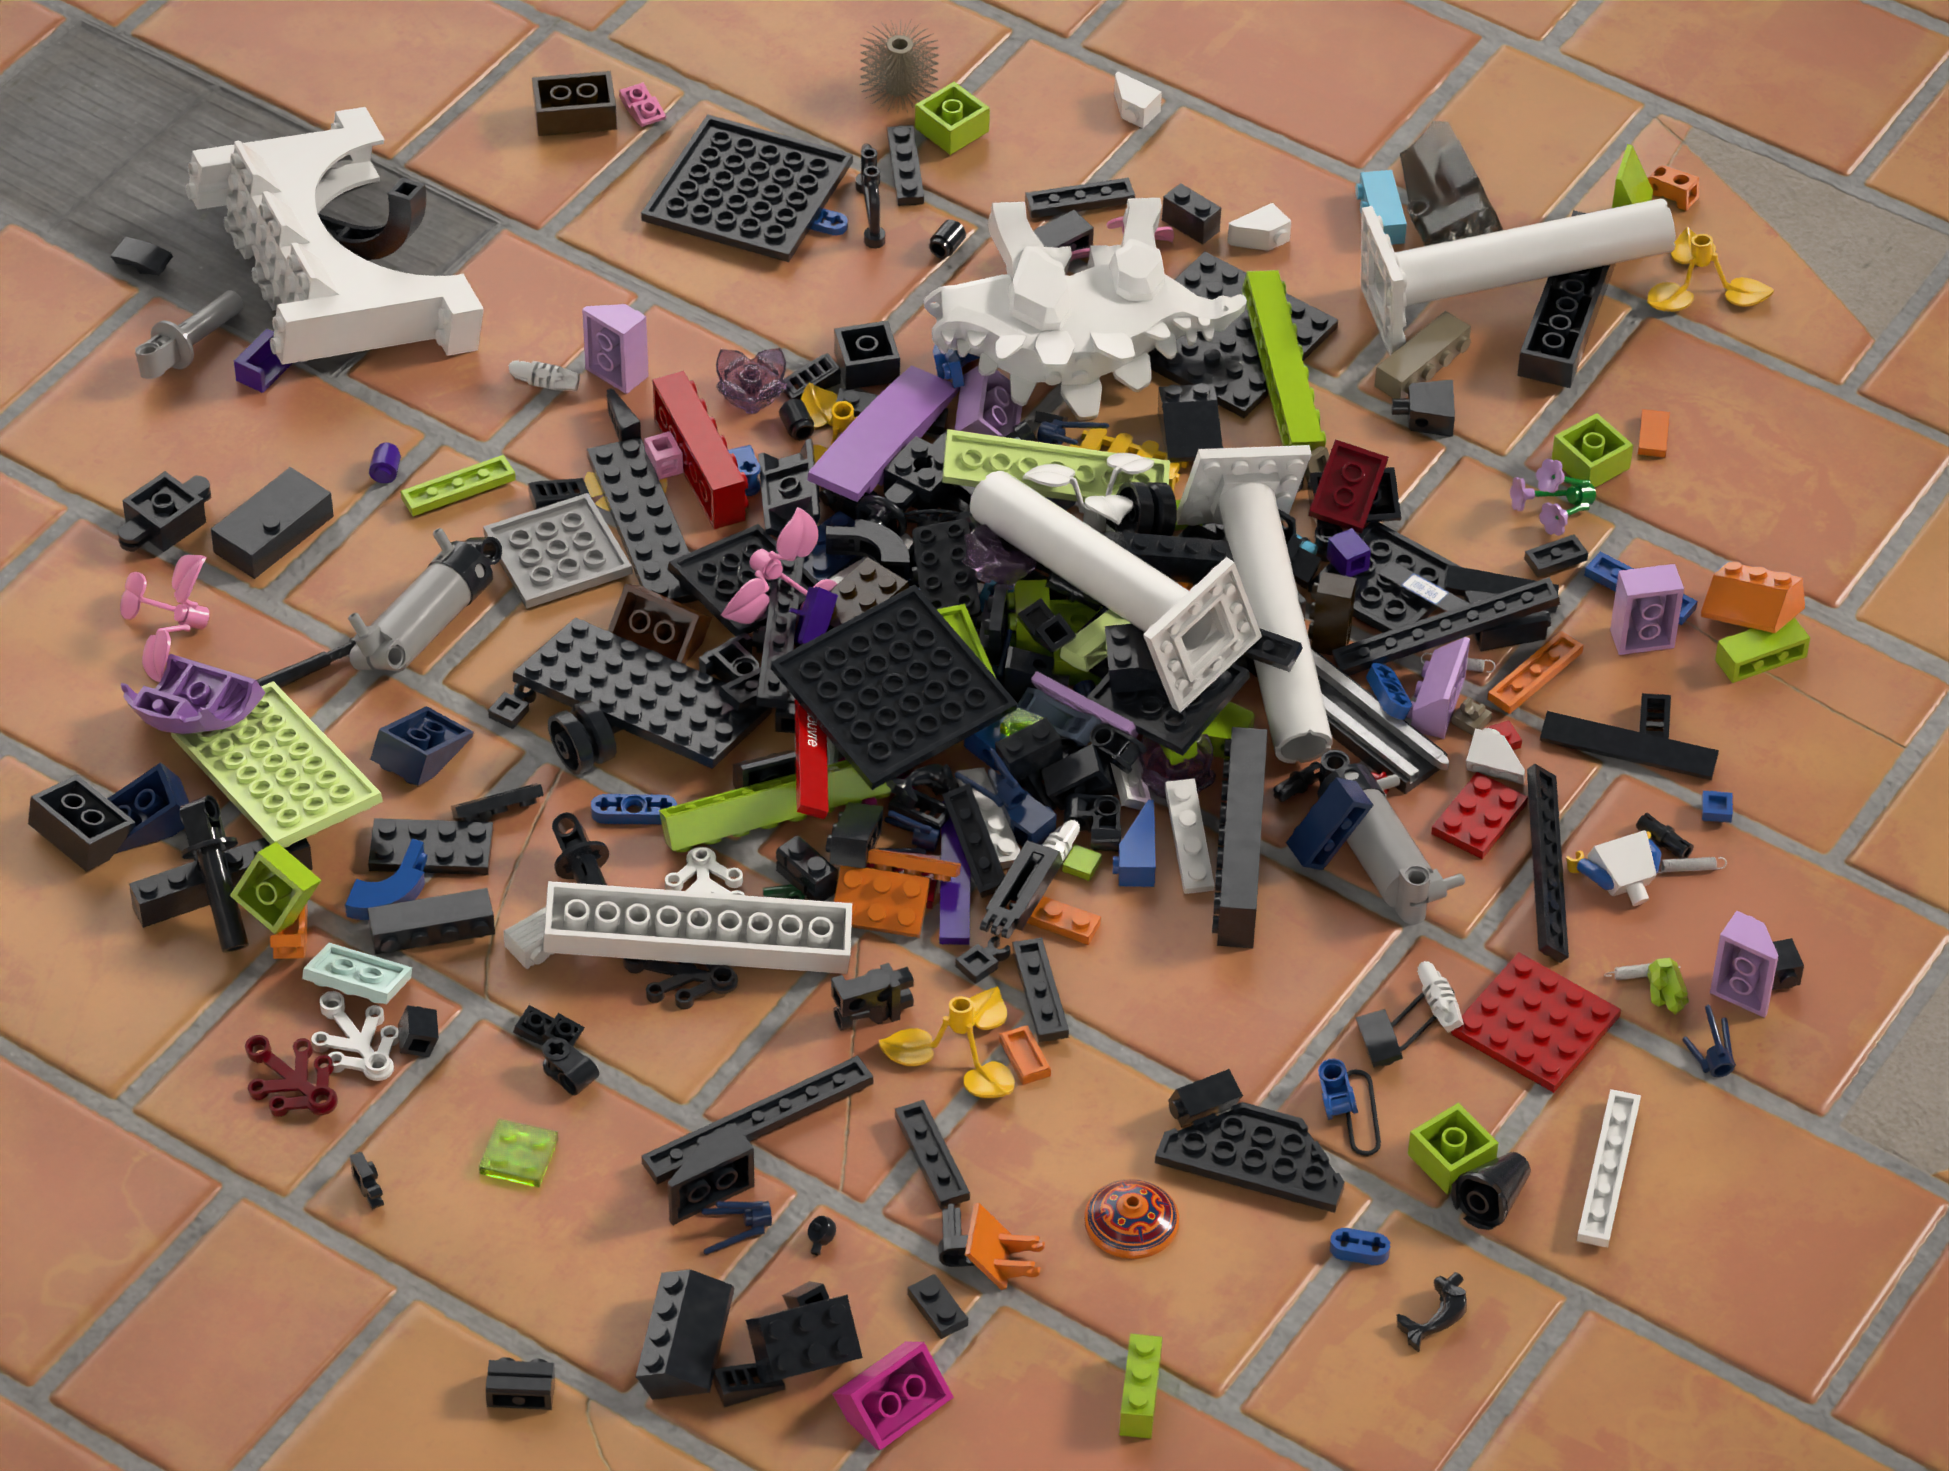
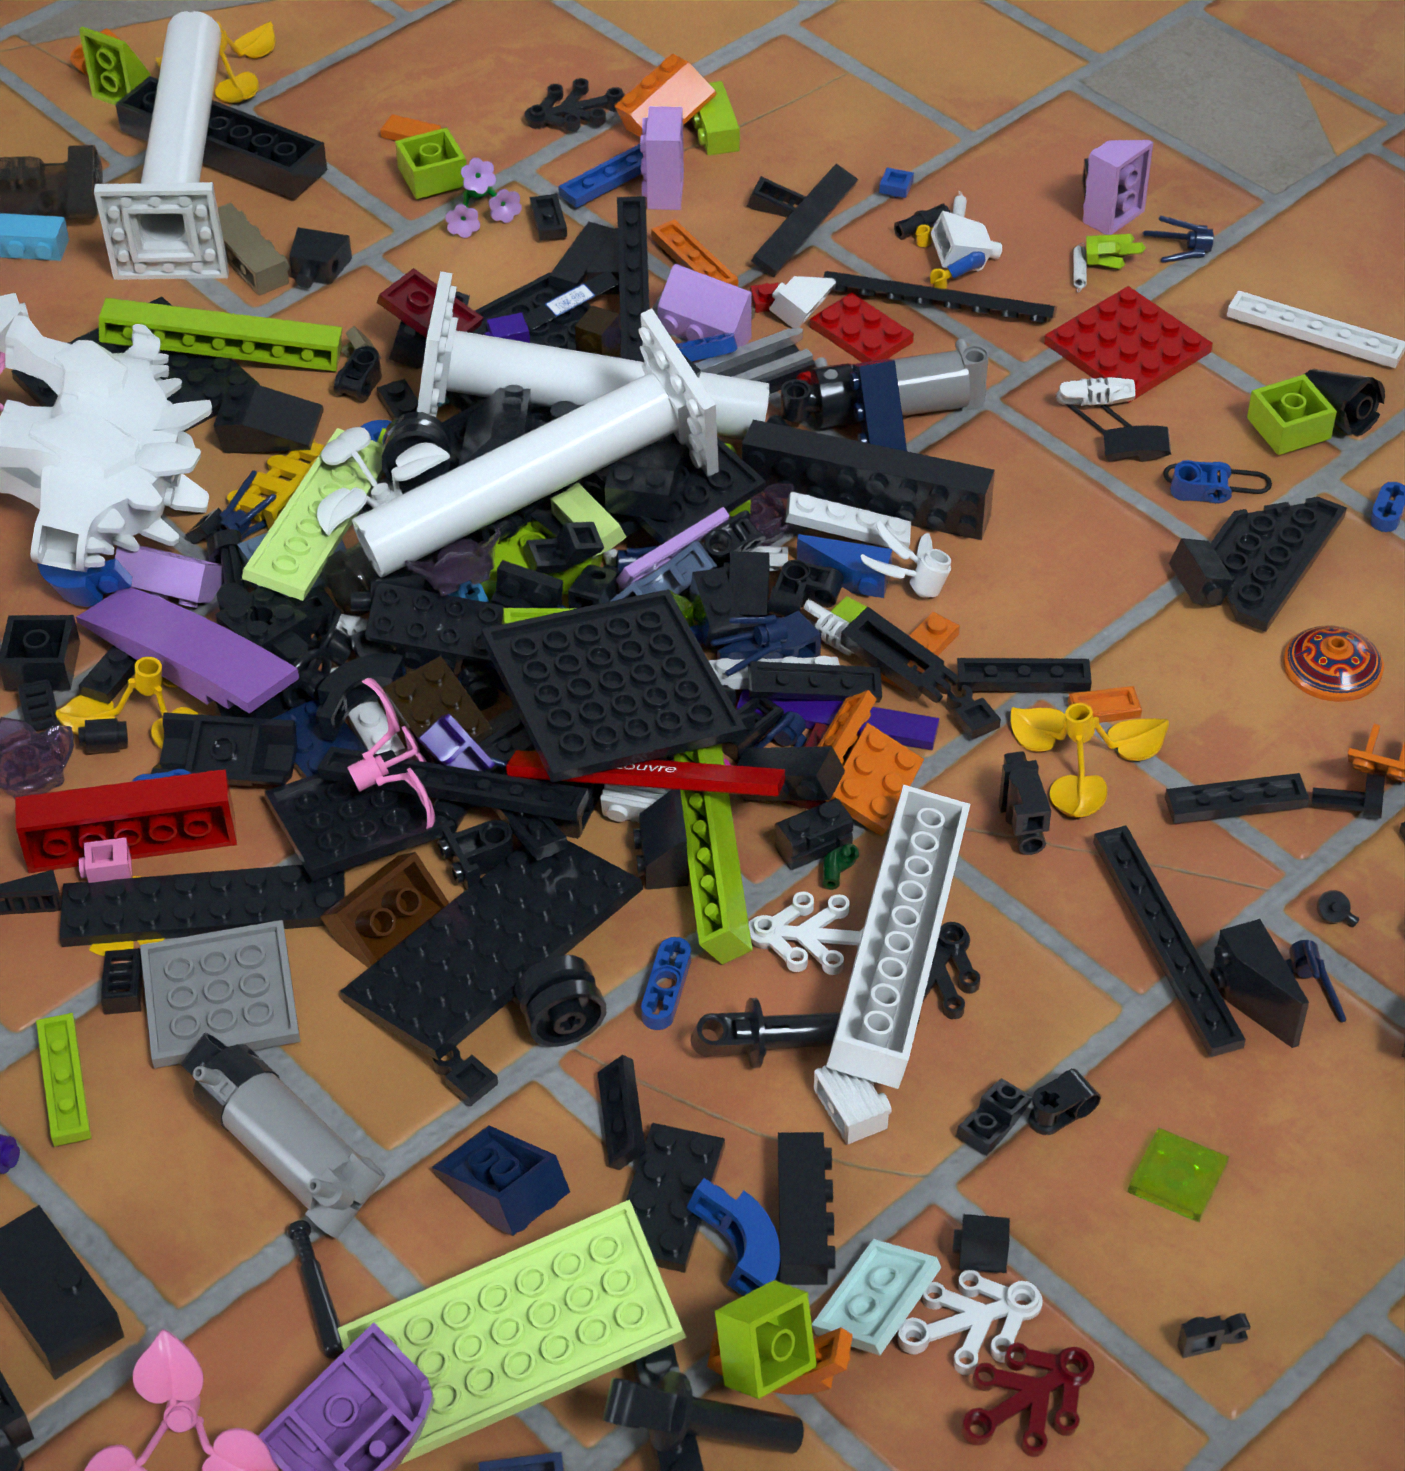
camera: 75 degrees left, 0 degrees up
none -> black plant [524,78,625,131]
none -> white plant [860,520,951,598]

